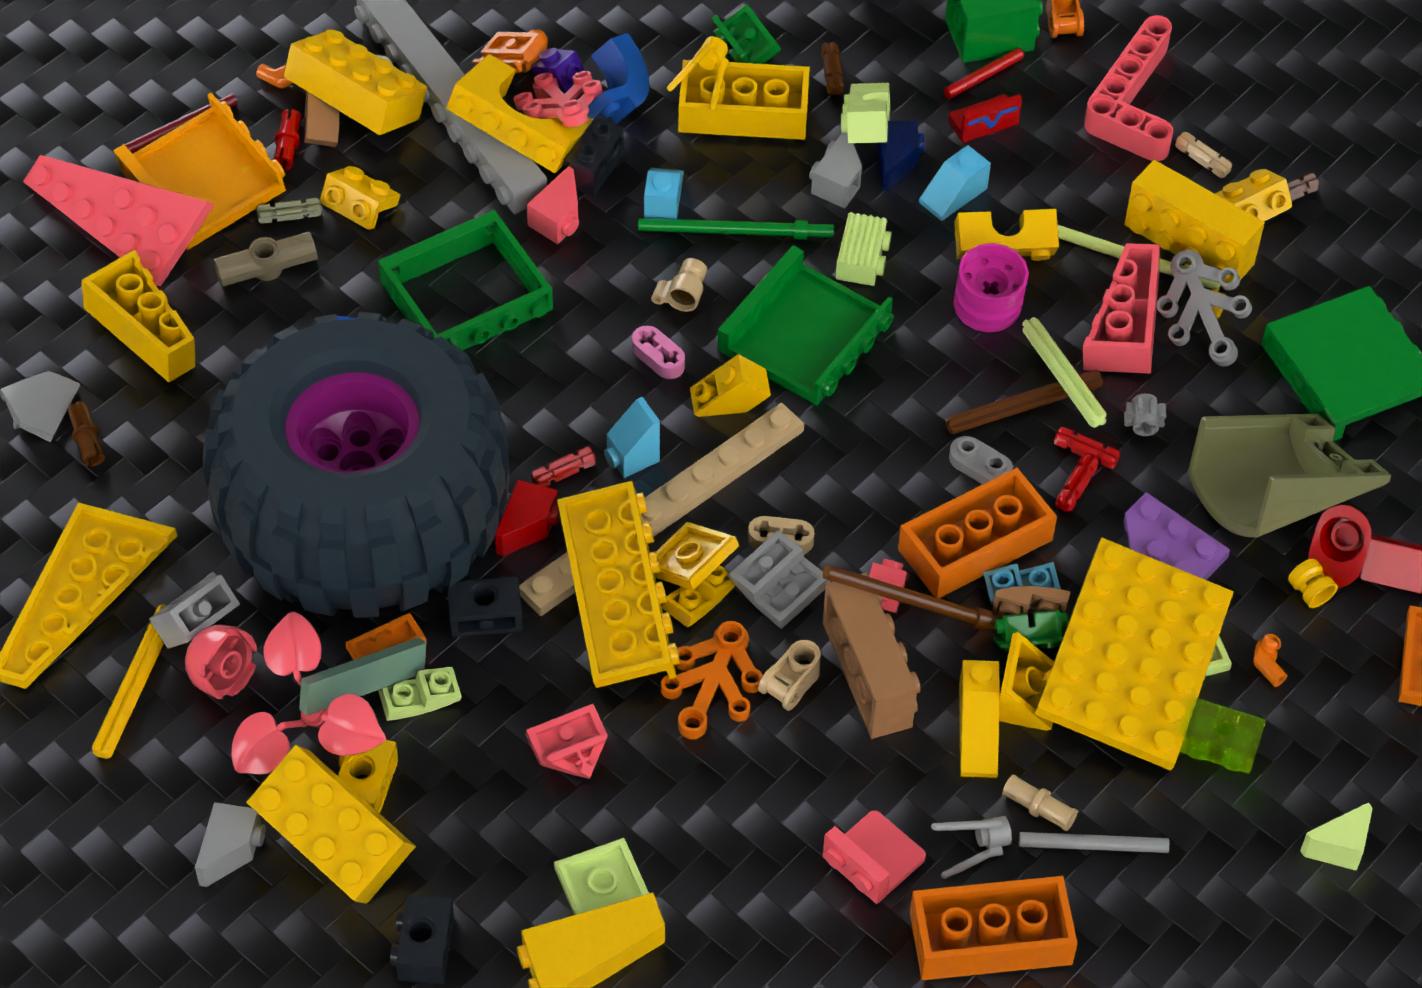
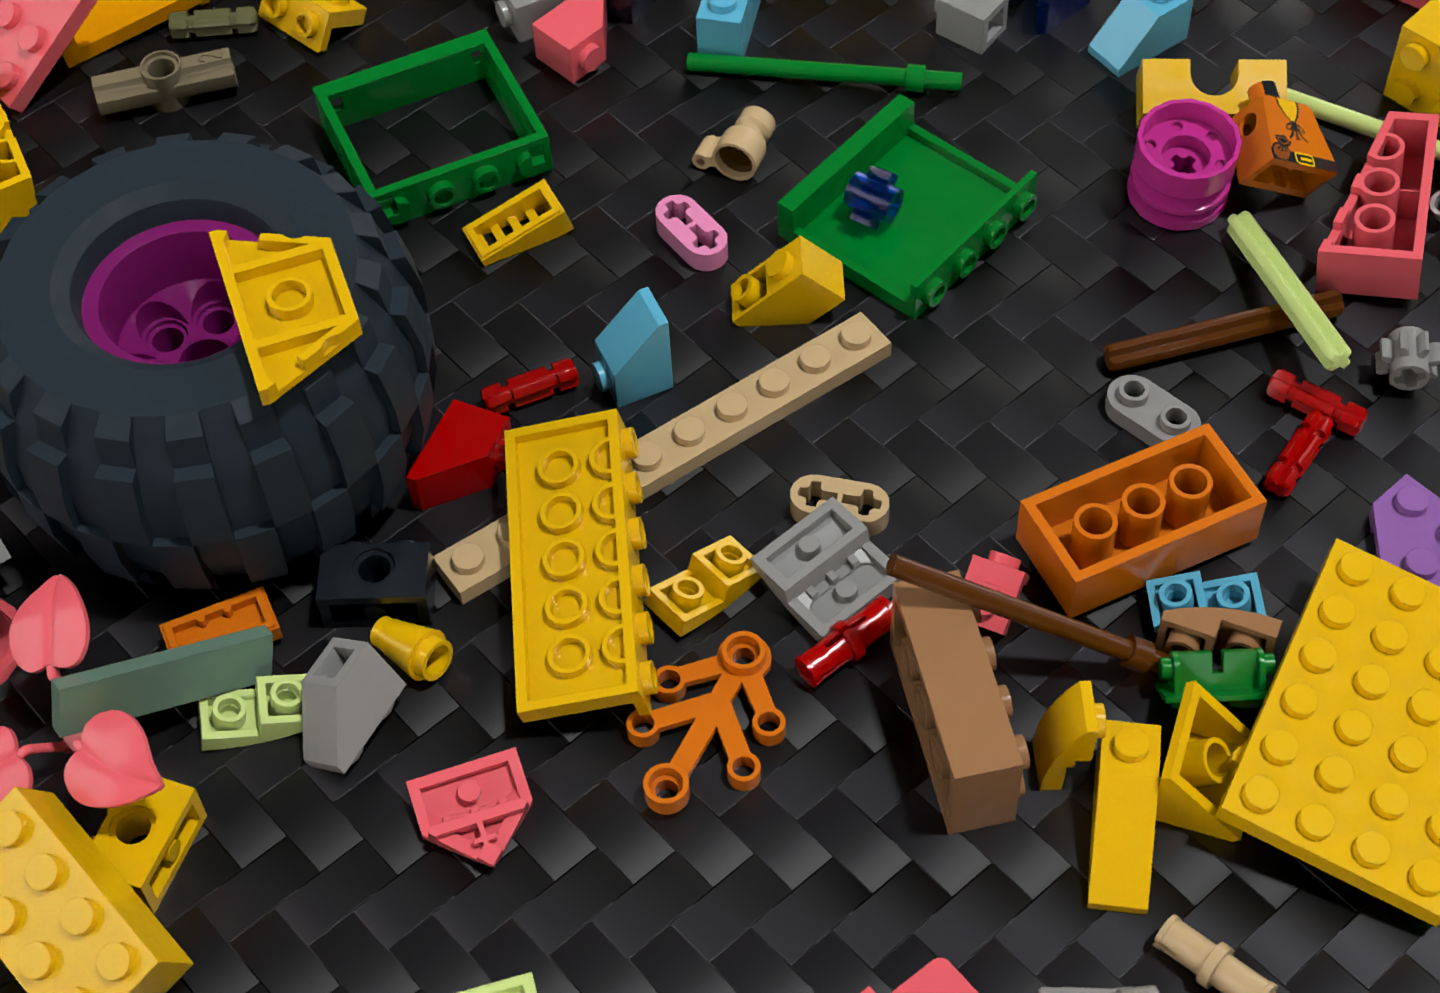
camera: 10 degrees right, 0 degrees up
yellow tile [655,522,739,590] -> none
tan piece [758,640,821,711] -> none
yellowish green brick [836,212,892,286] -> none
none -> yellow wing [209,230,363,406]
none -> light grey slope [302,637,406,774]
none -> yellow cone [370,616,453,681]
none -> yellow slope [462,179,574,266]
none -> red pin [794,595,892,688]
none -> clear blue gear [844,166,904,228]
none -> yellow slope [1032,681,1106,791]
none -> orange torso [1231,80,1339,198]

